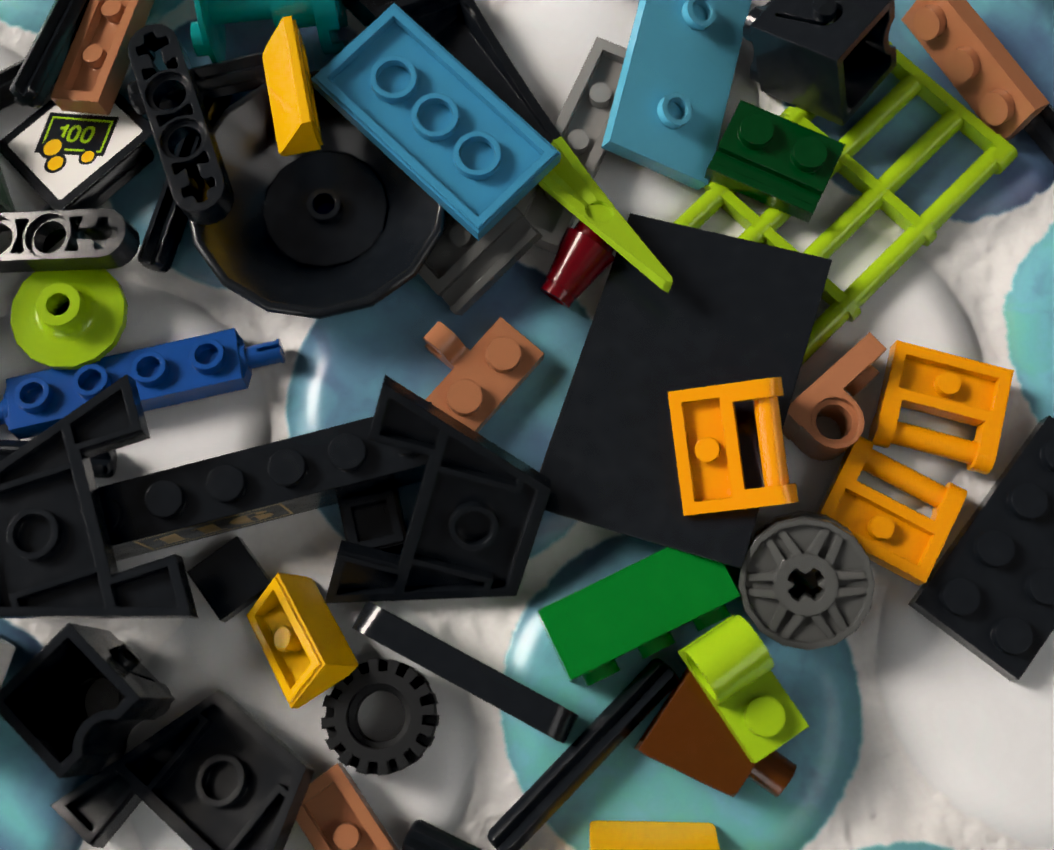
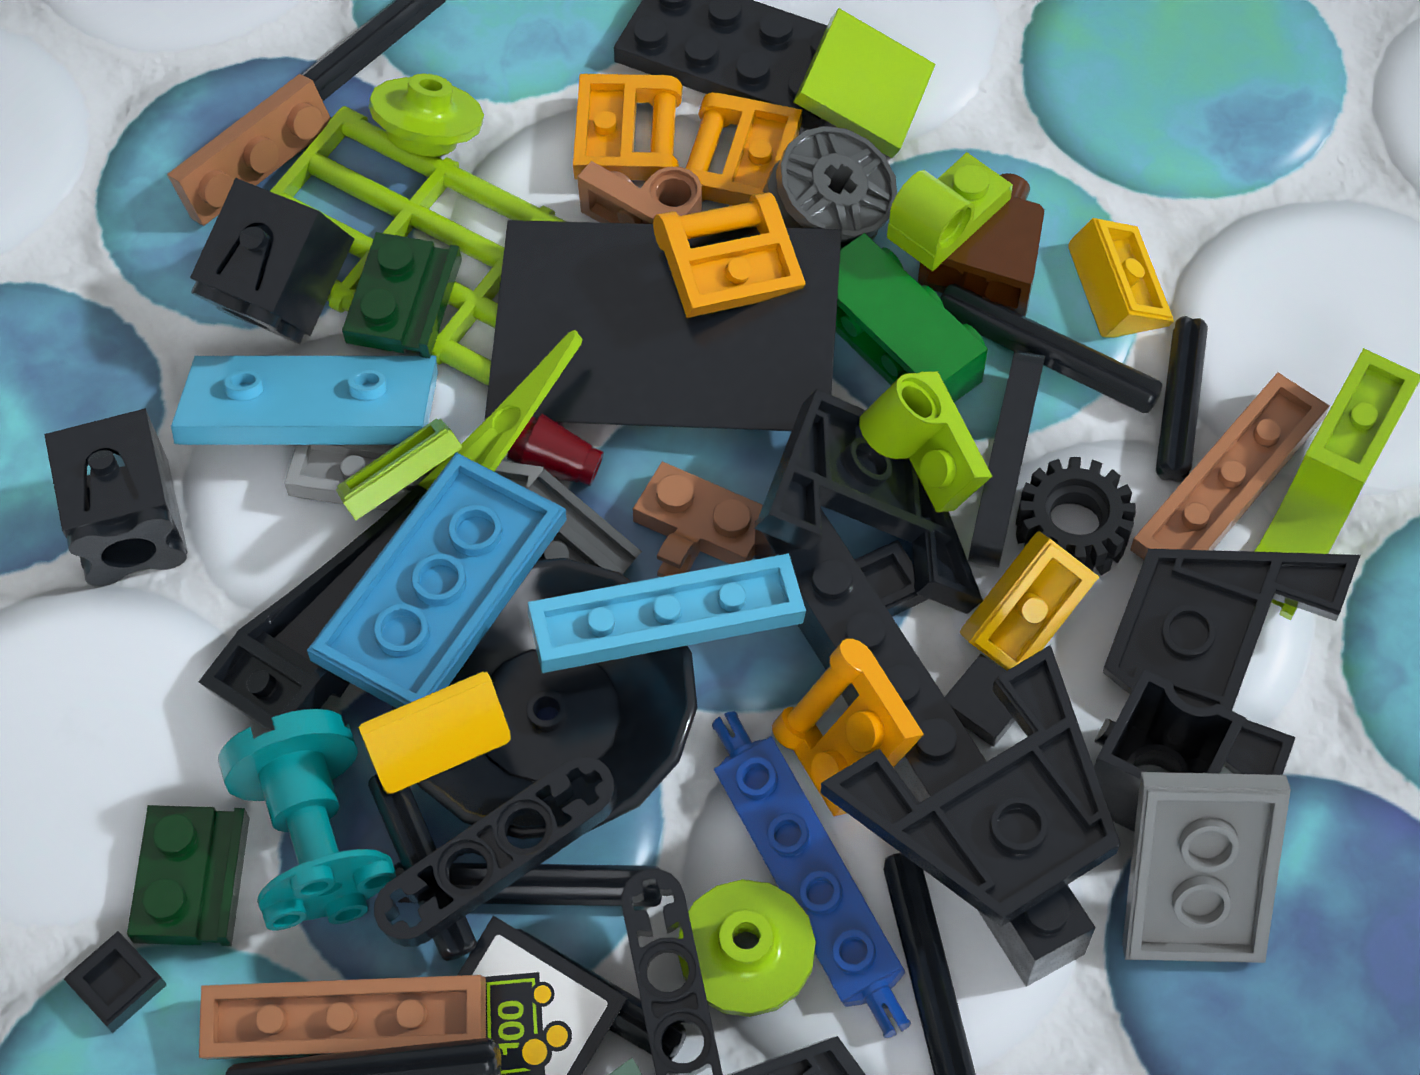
camera: 105 degrees left, 15 degrees down
none -> lime tile [336,418,463,521]
none -> lime piece [369,73,484,157]
none -> medium azure plate [528,553,806,673]
none -> light orange plate [772,639,924,816]
none -> lime tile [793,8,936,158]
none -> lime plate [859,371,993,512]

